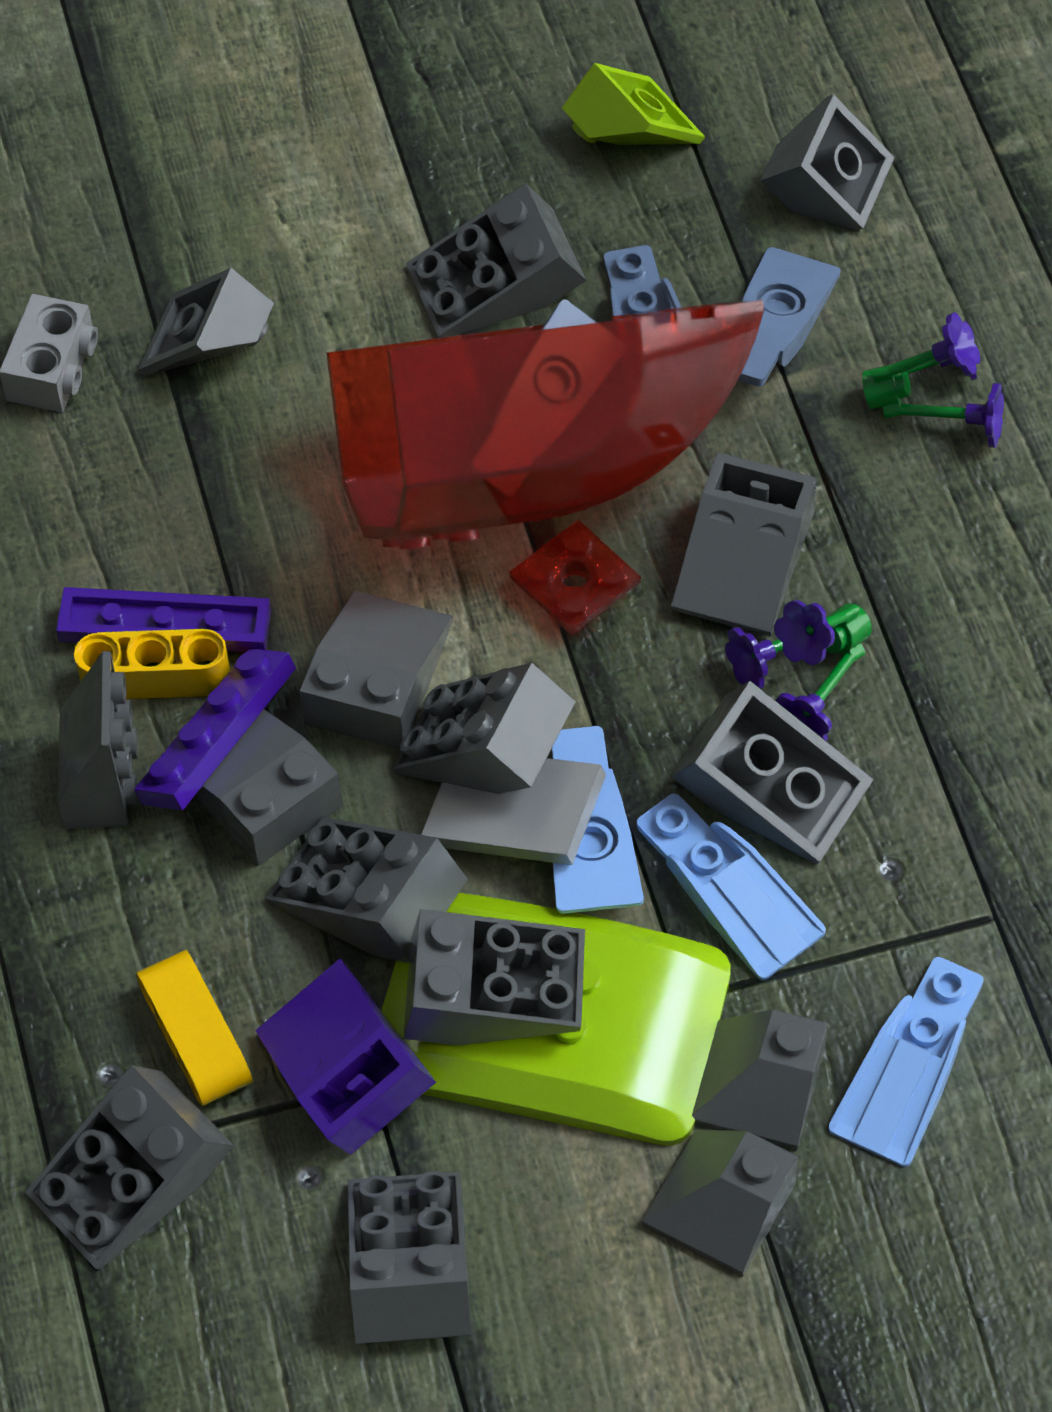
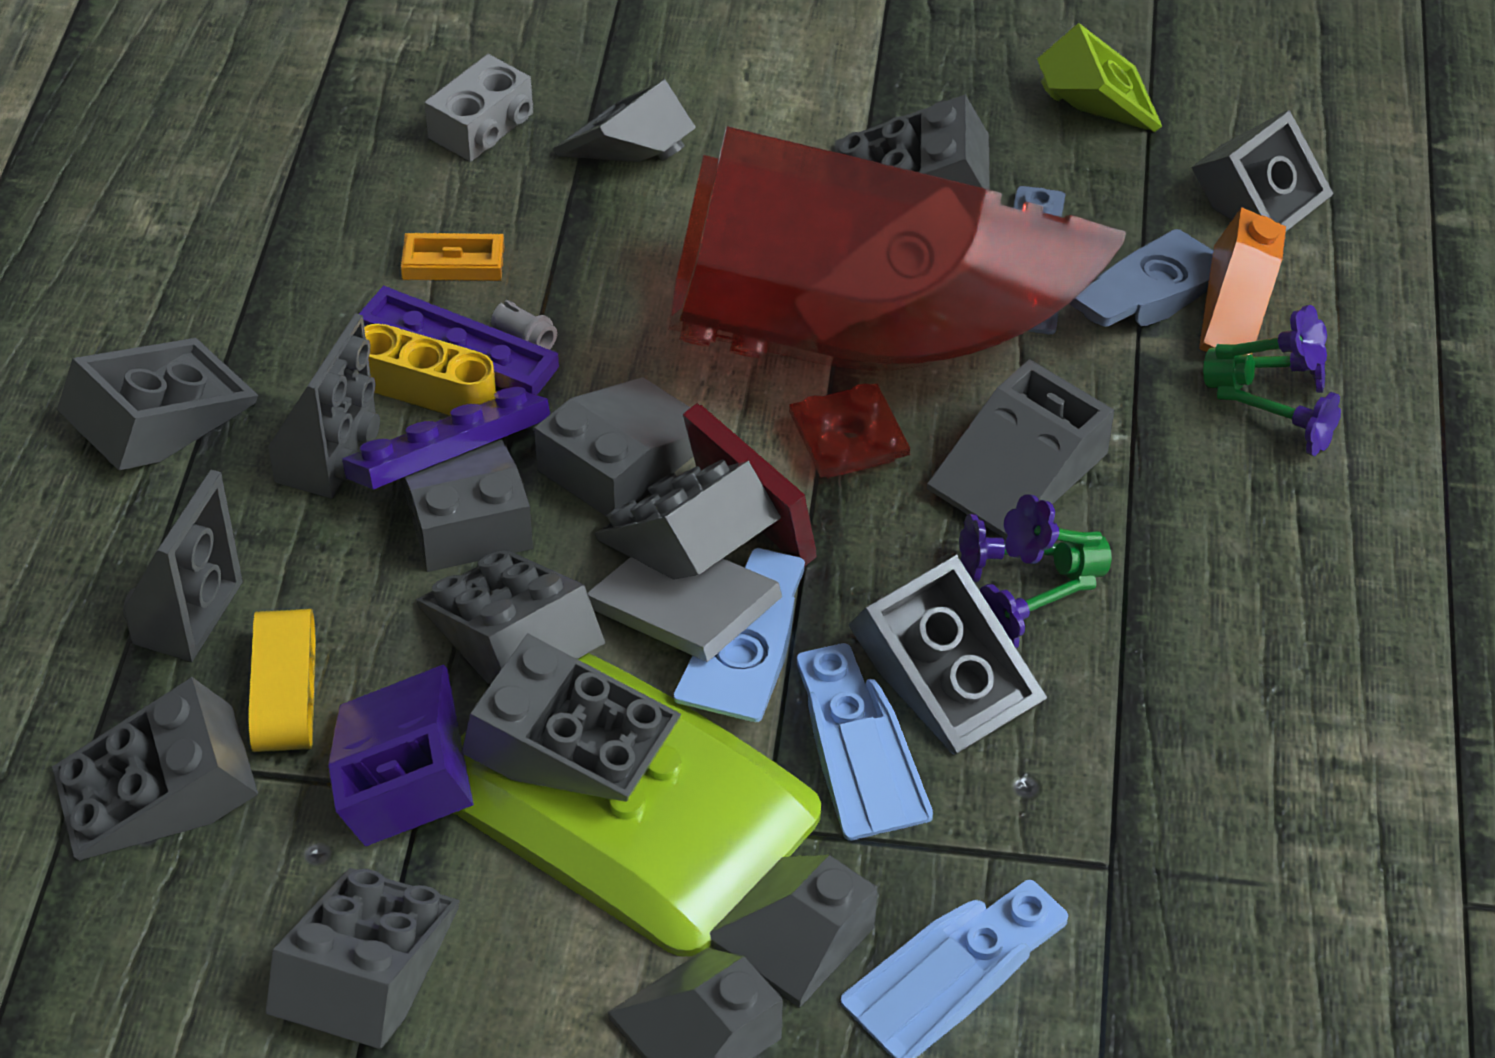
camera: 20 degrees right, 10 degrees down
none -> dark grey slope [123,469,243,662]
none -> light orange tile [401,233,504,281]
none -> light grey pin [491,300,557,350]
none -> dark red tile [683,403,817,567]
none -> orange slope [1199,207,1286,354]

